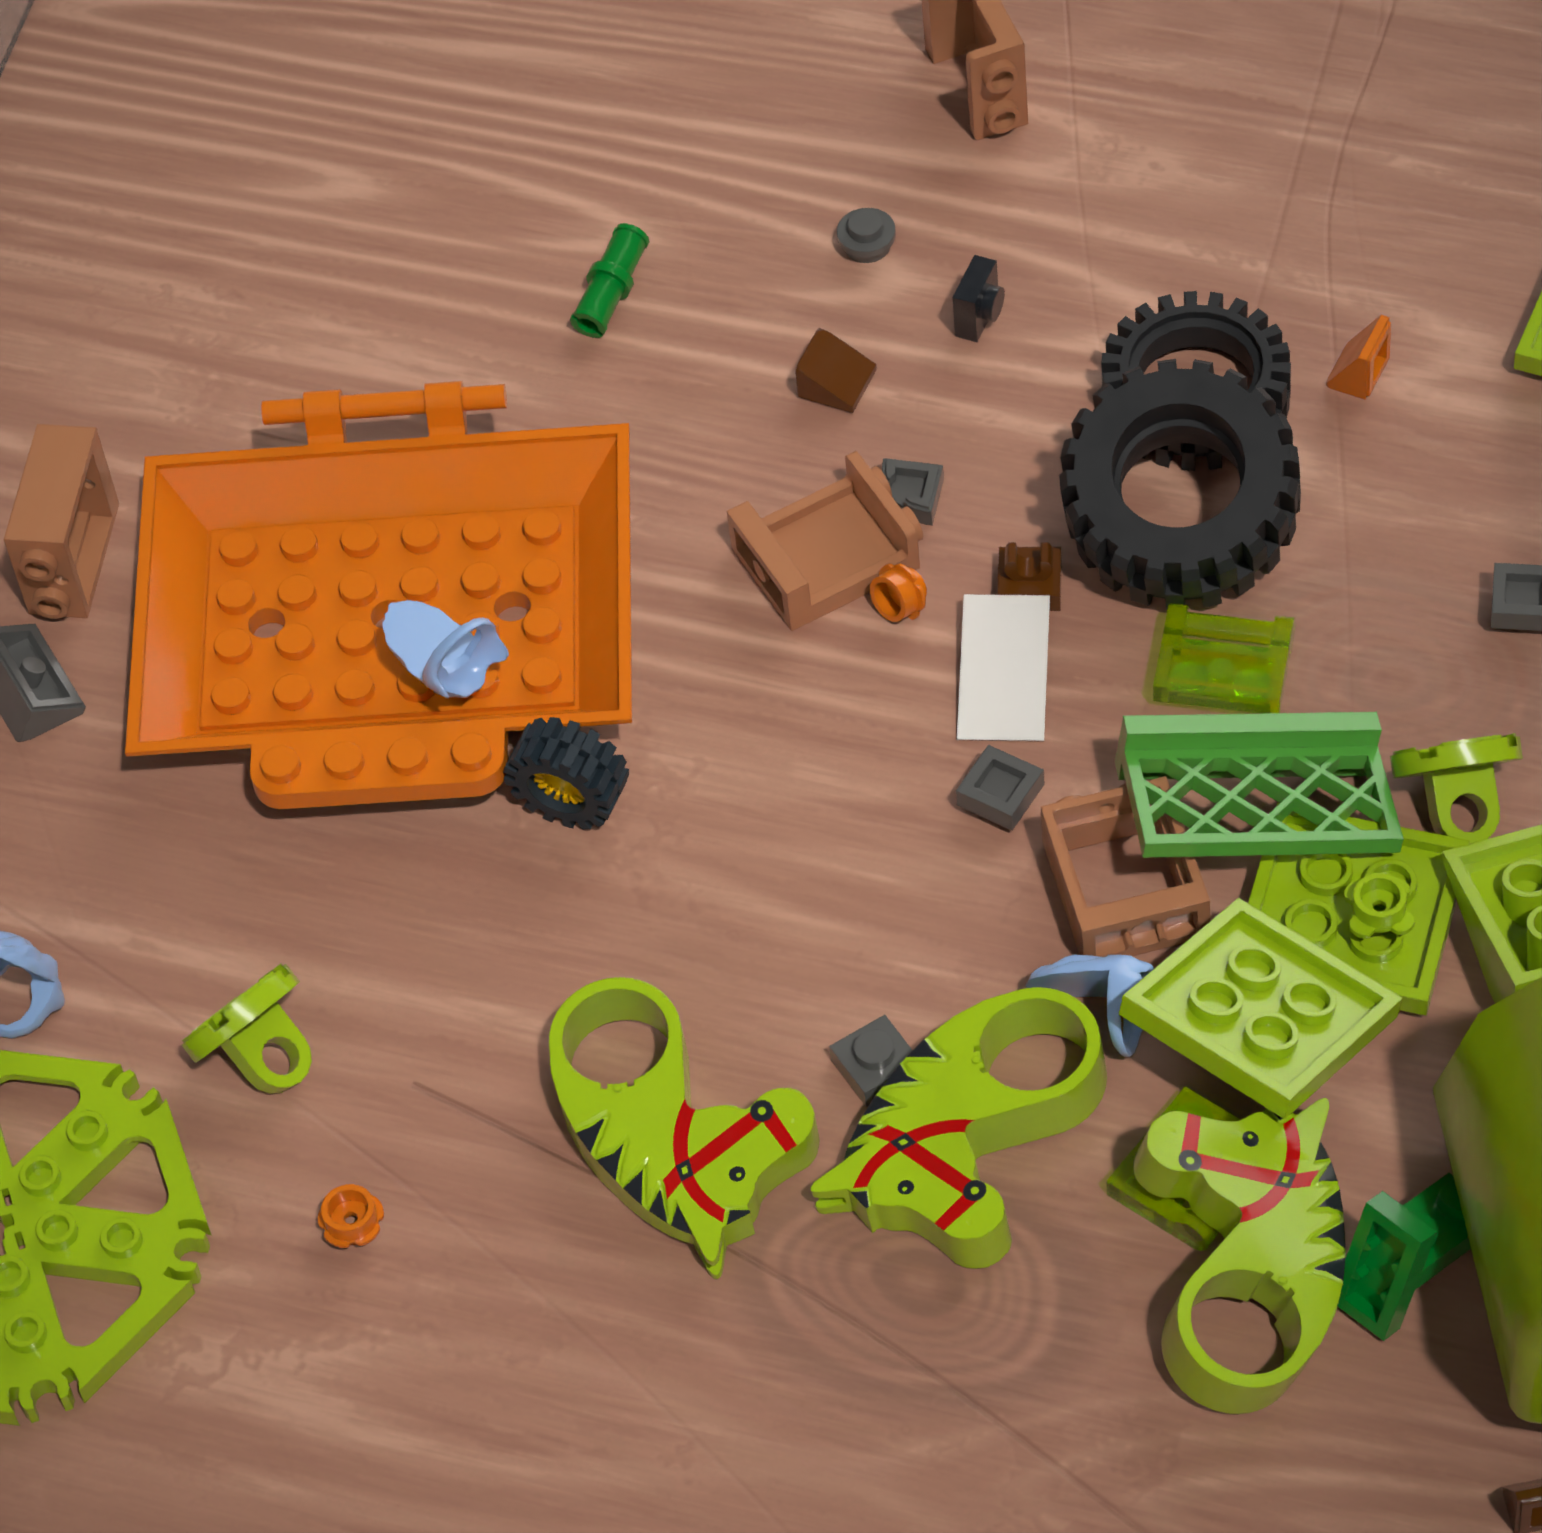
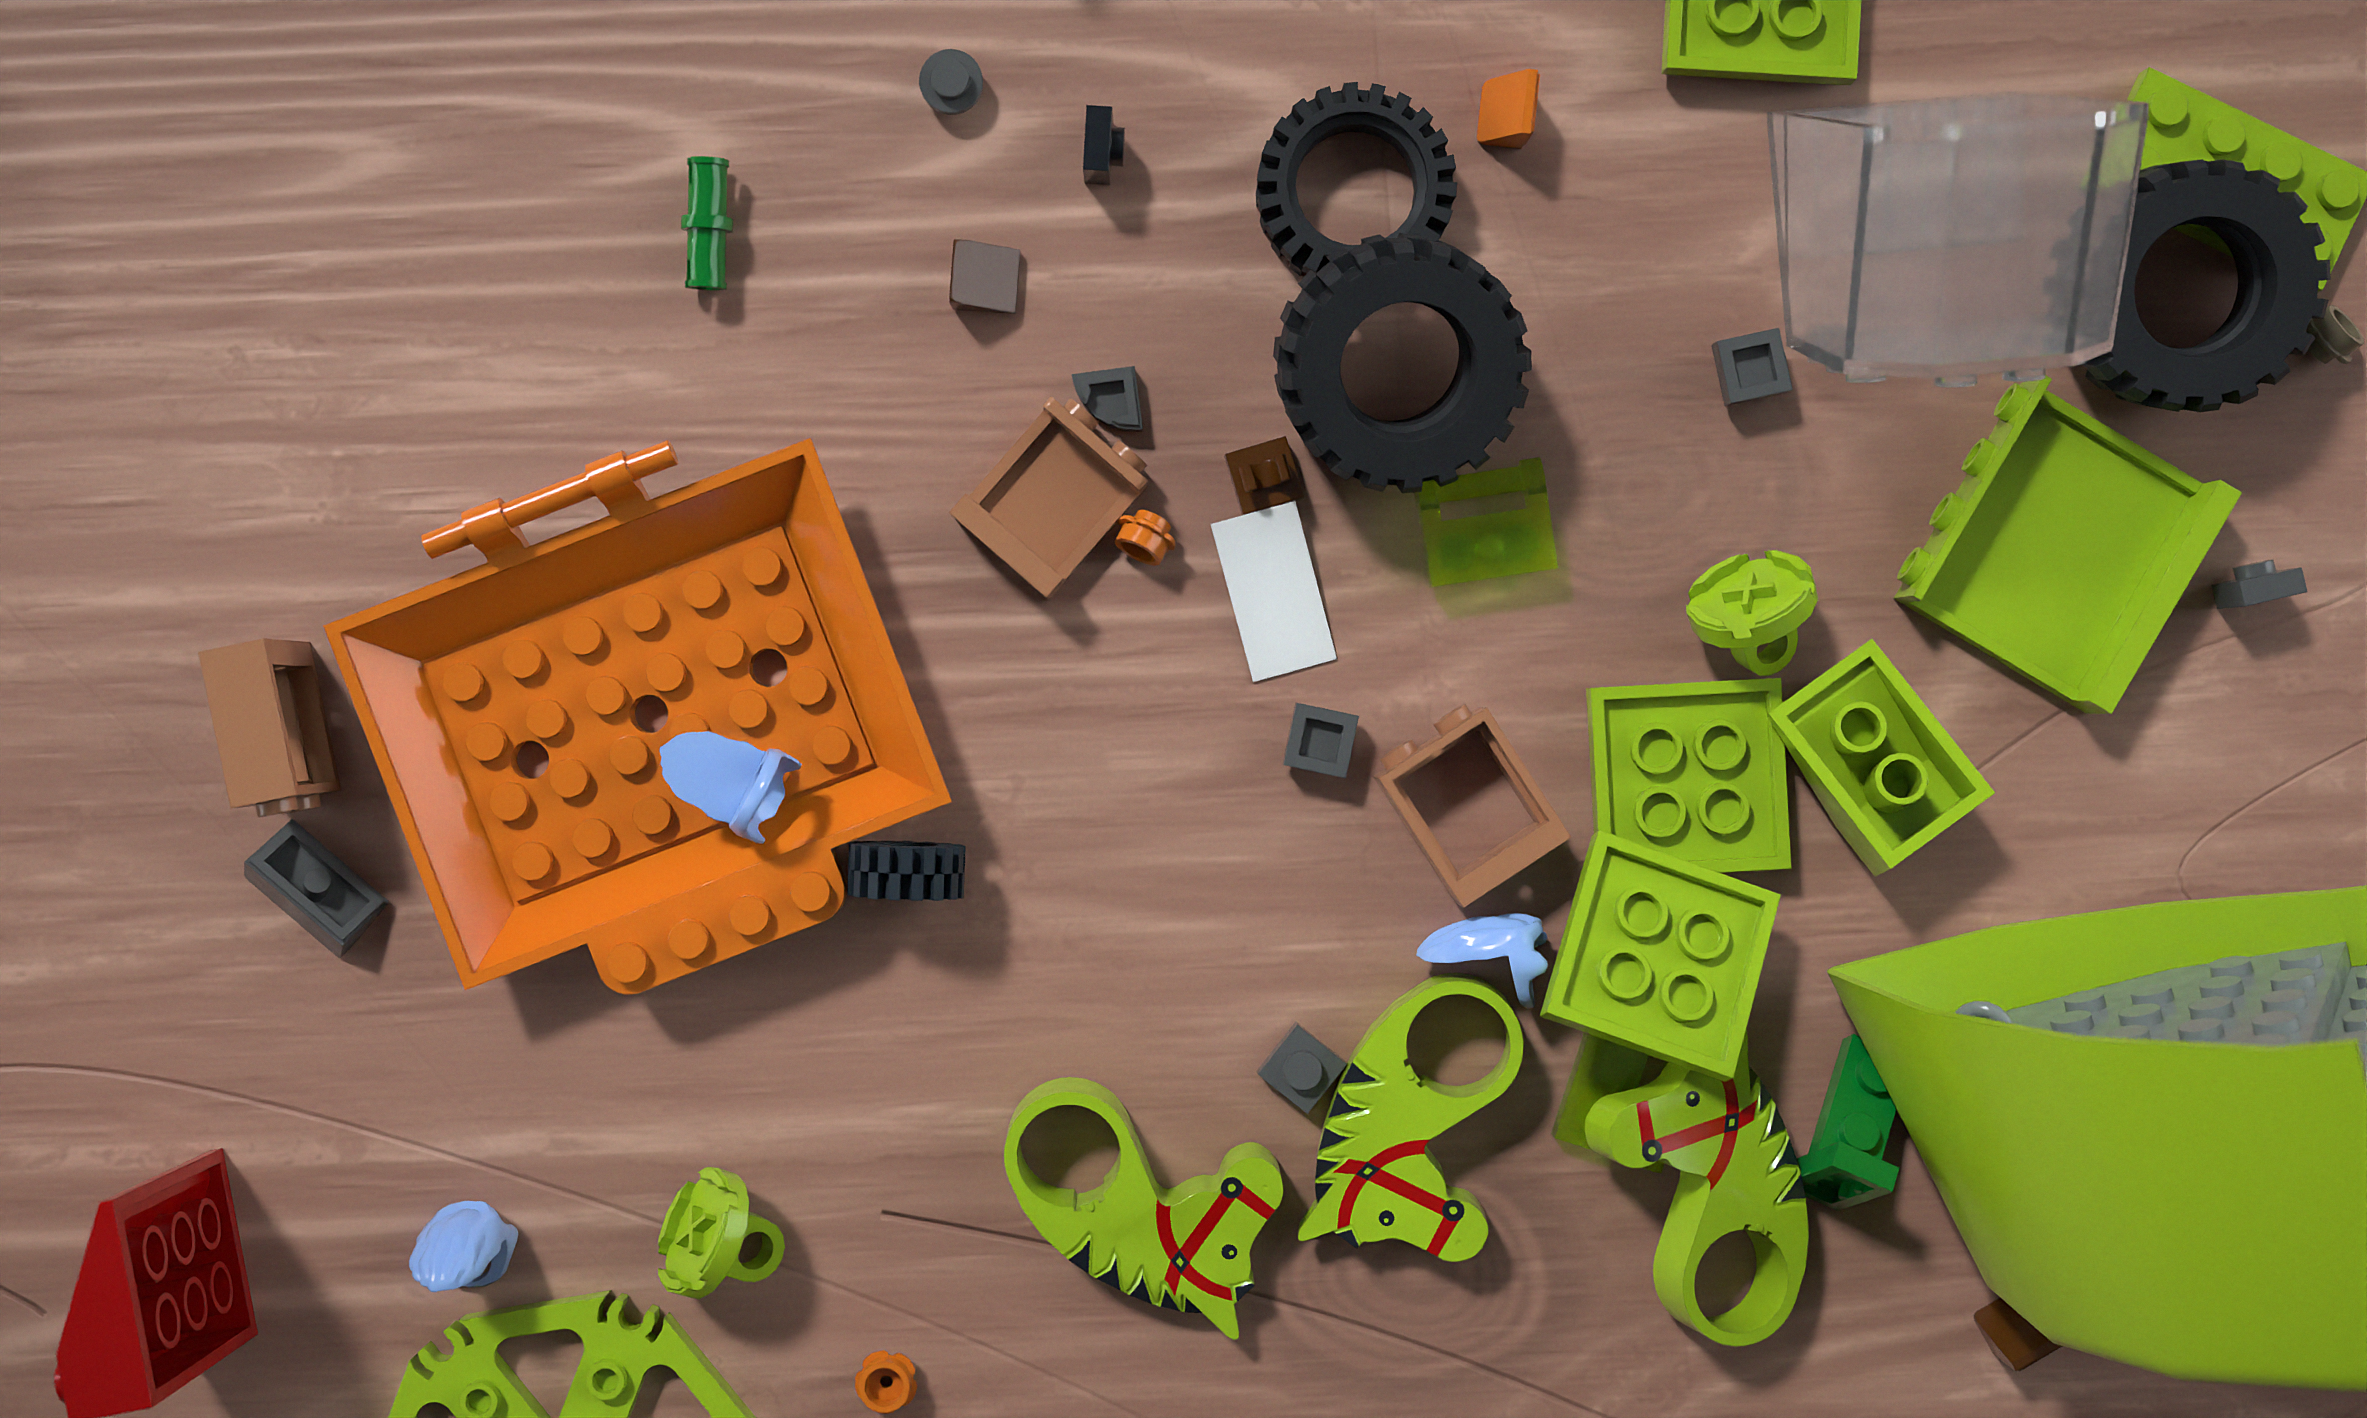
camera: 25 degrees left, 35 degrees up
bright green fence [1114,712,1404,858] -> none
lime plate [1344,873,1415,939] -> none

